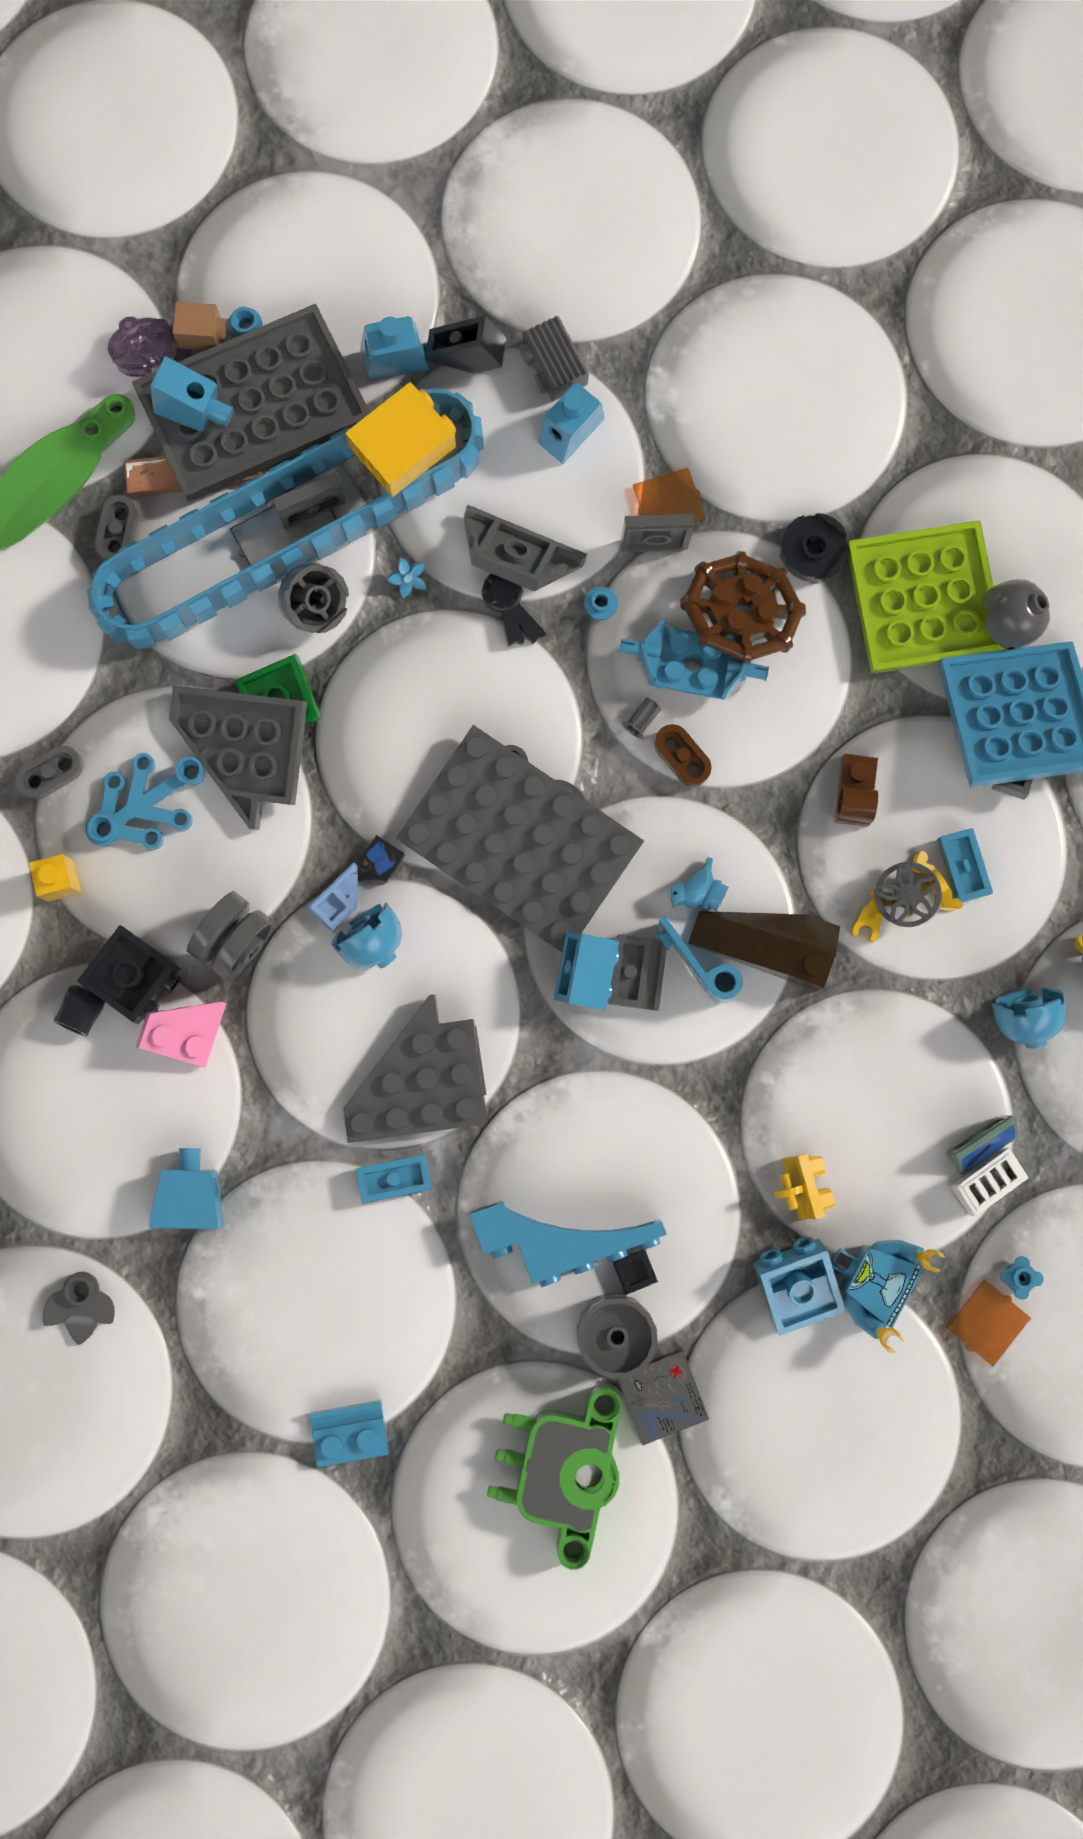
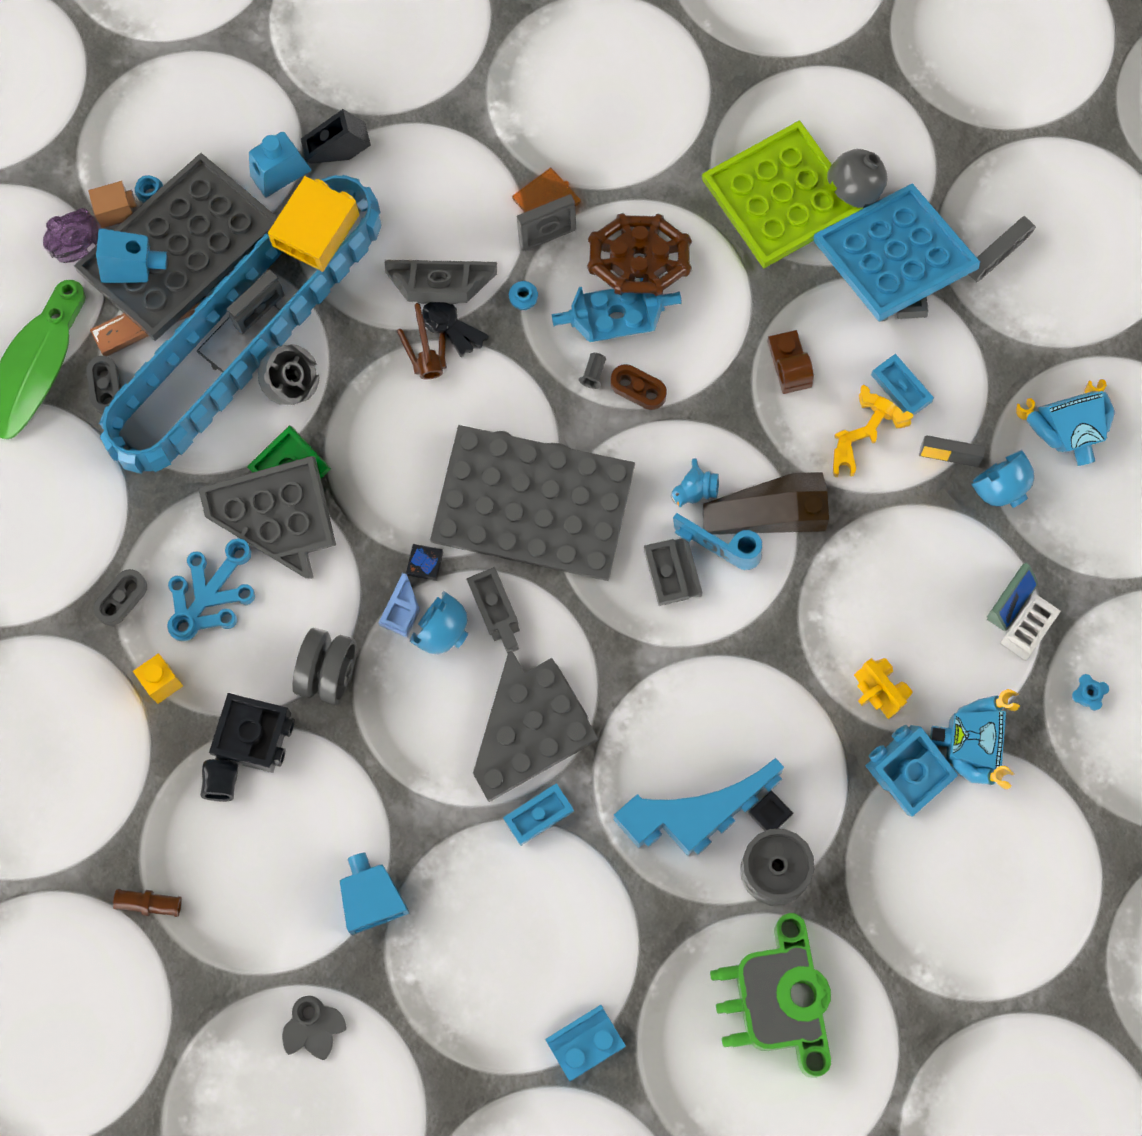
camera: 10 degrees left, 10 degrees down
bright pink wing [136,1001,226,1068] -> none
dark azure plant [386,557,426,598] -> none
dark grey brick [520,316,589,401] -> none
dark azure torso [538,383,605,464] -> none
dark azure brick [553,931,619,1010] -> none
dark grey tile [618,1350,709,1445] -> none
black plate [779,513,849,584] -> none
dark grey wheel [875,862,942,927] -> none
clear orange piece [946,1280,1031,1367] -> none
none -> reddish brown plant [397,303,447,380]
none -> dark grey hinge [466,567,520,654]
none -> dark grey tile [919,435,985,467]

